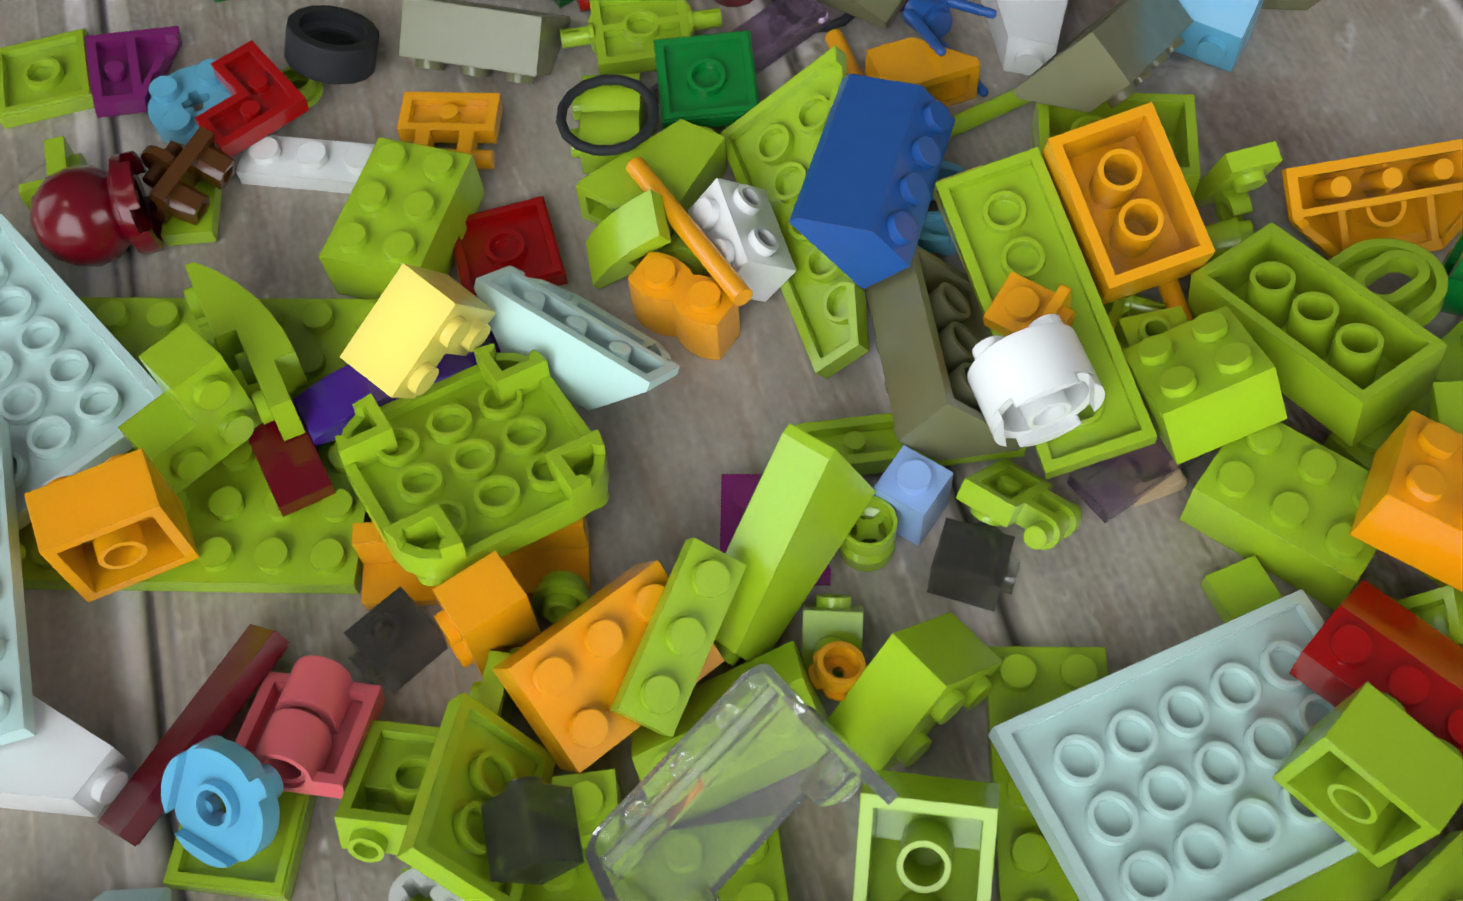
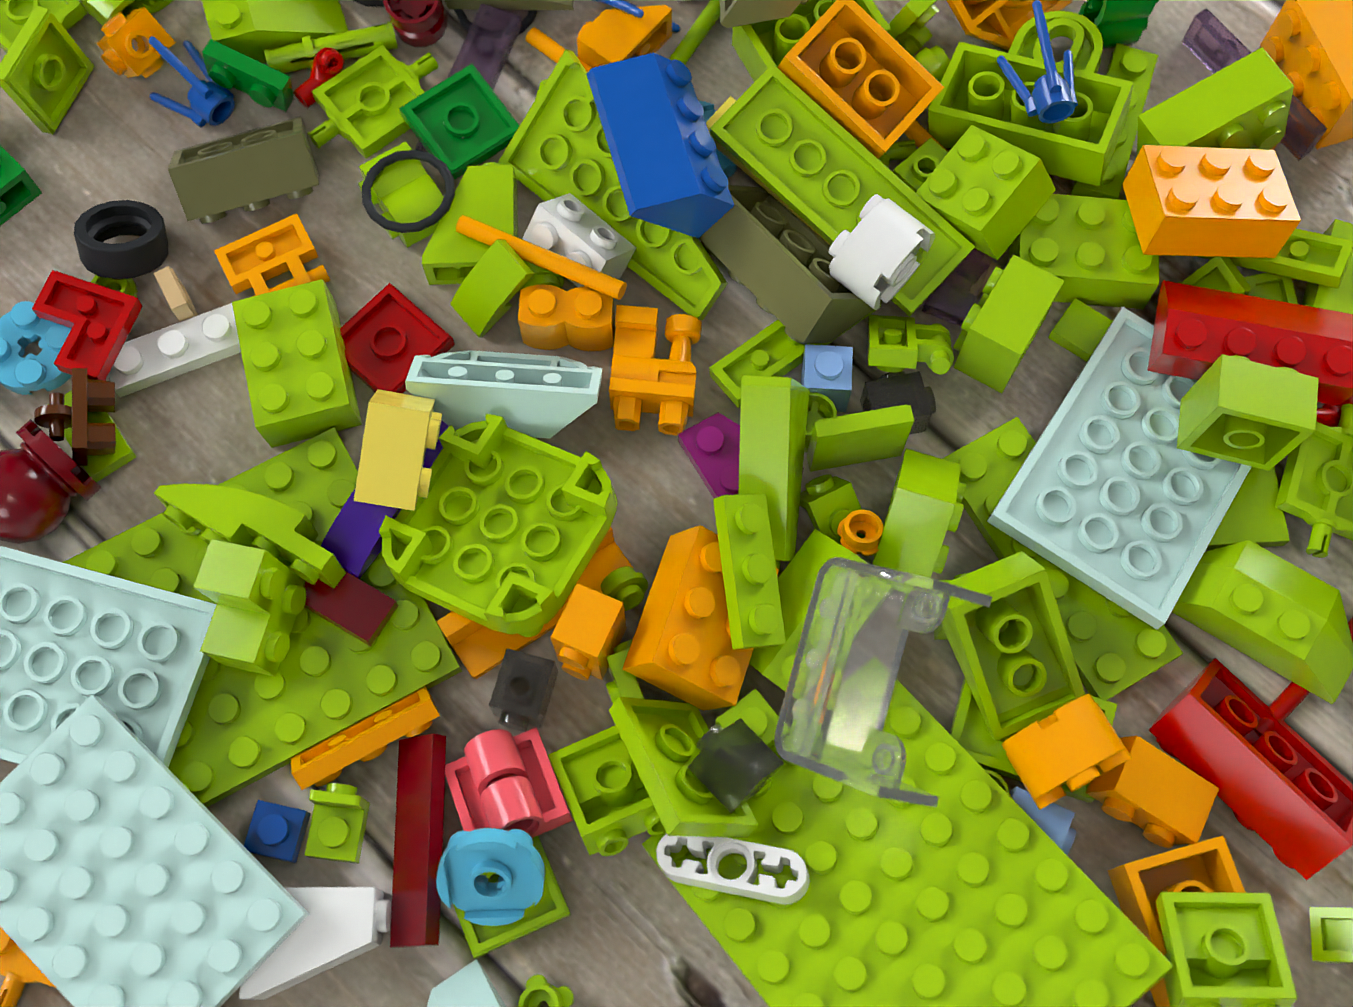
camera: 35 degrees left, 10 degrees up
light orange brick [24,448,200,603] -> none
light orange bracket [983,271,1076,336] -> none
none -> tan tile [154,266,198,322]
none -> blue plate [244,800,311,863]
none -> light orange plate [290,686,440,790]
none -> lime bracket [305,783,370,864]
none -> light orange hips [609,305,702,435]
none -> lime tile [807,404,914,472]
none -> lime brick [953,254,1065,393]
none -> blue plant [996,0,1078,123]

